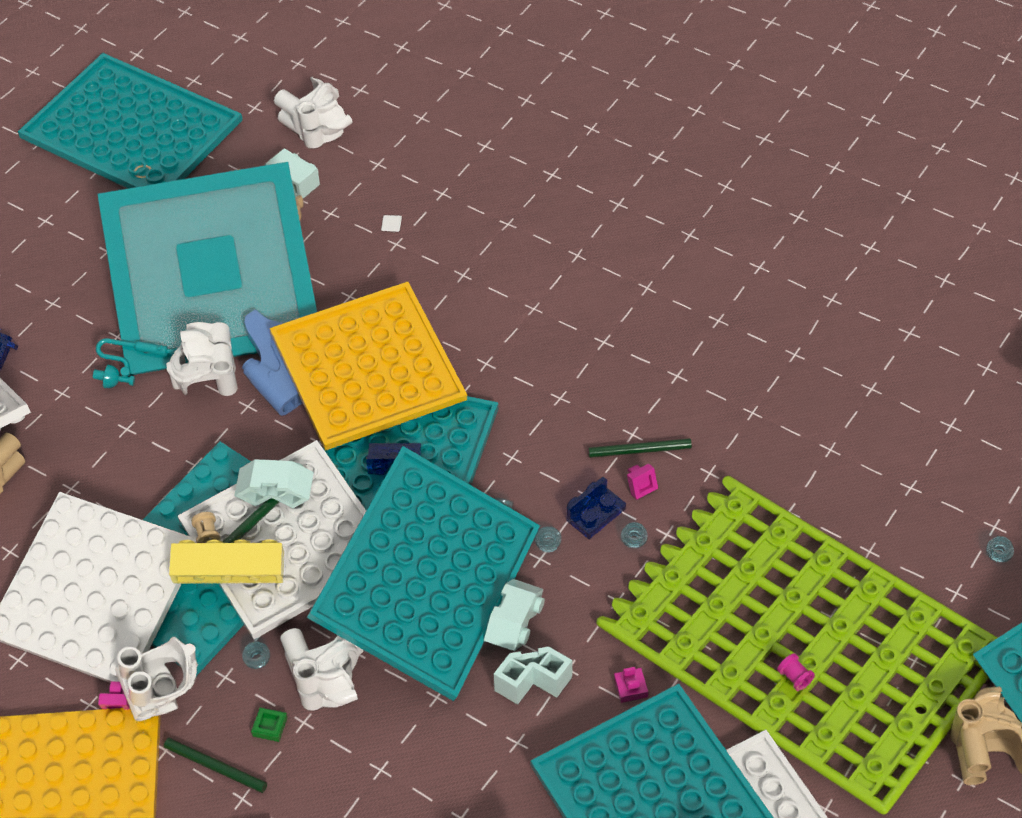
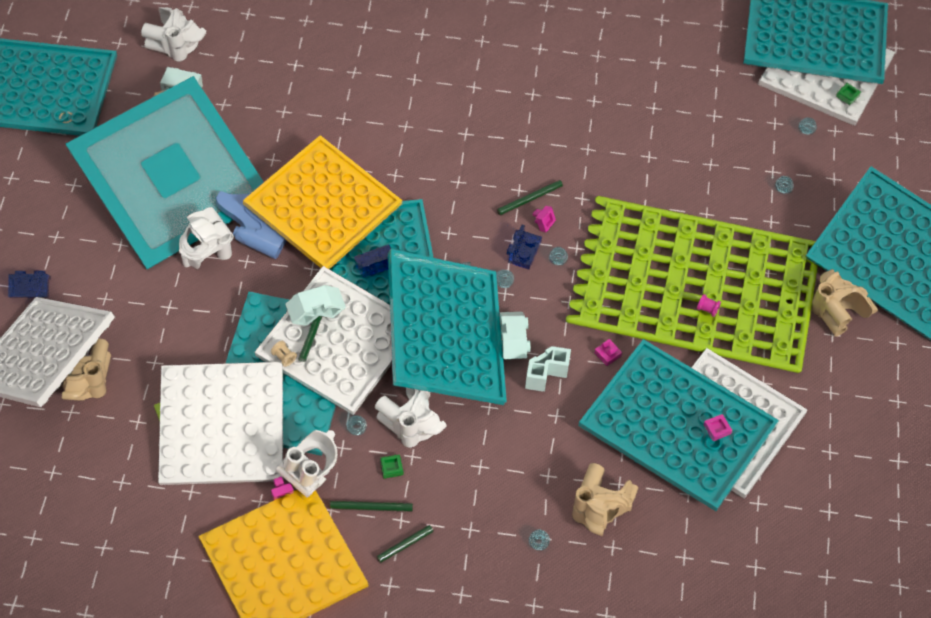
camera: 30 degrees left, 5 degrees up
teal piece [93,338,187,388] -> none
light yellow brick [169,540,284,584] -> none
white sticker [381,215,402,232] -> none

